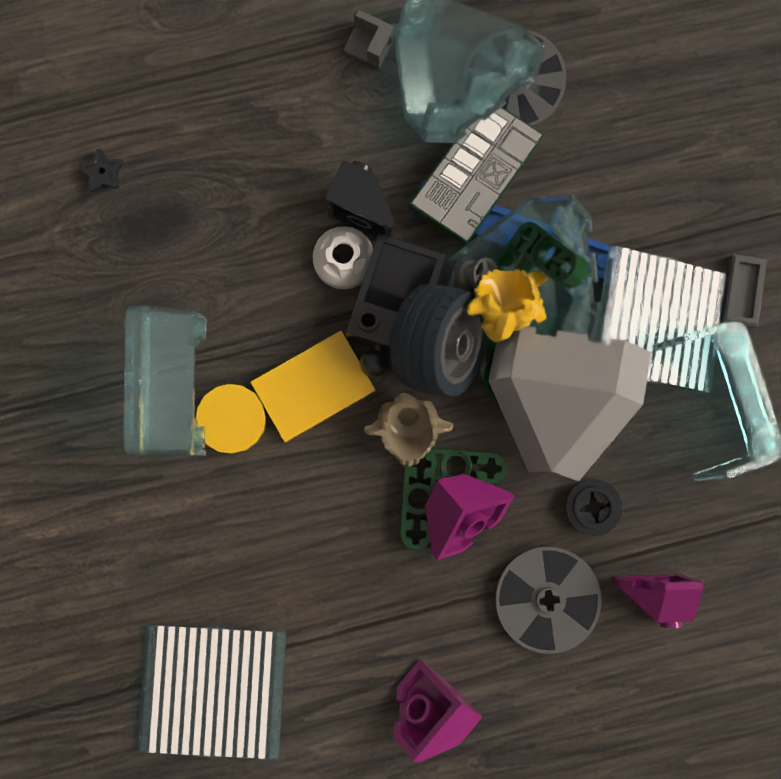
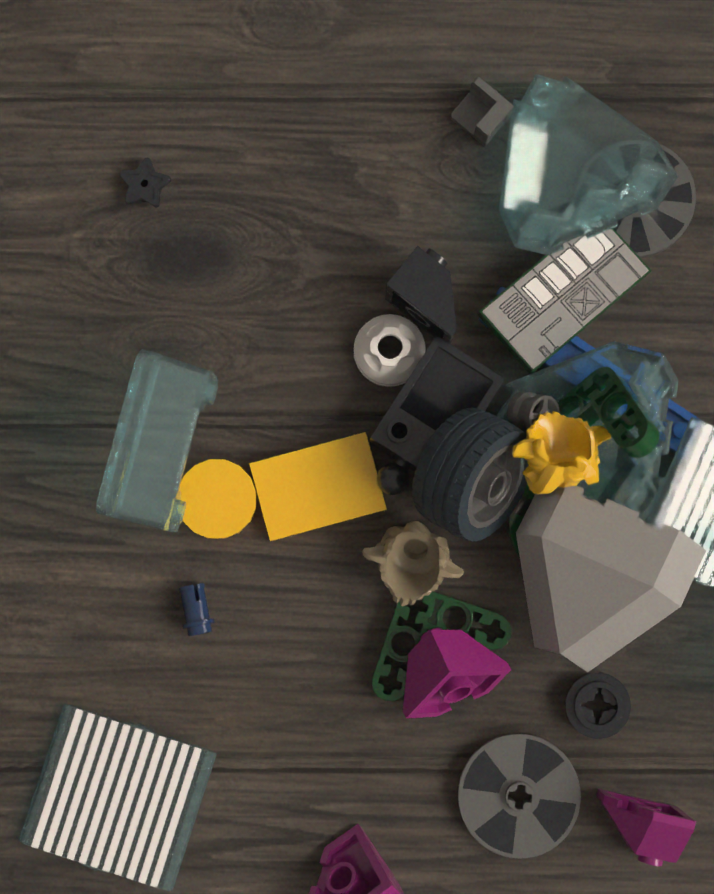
camera: 20 degrees right, 0 degrees up
none -> dark blue pin [179,583,215,636]

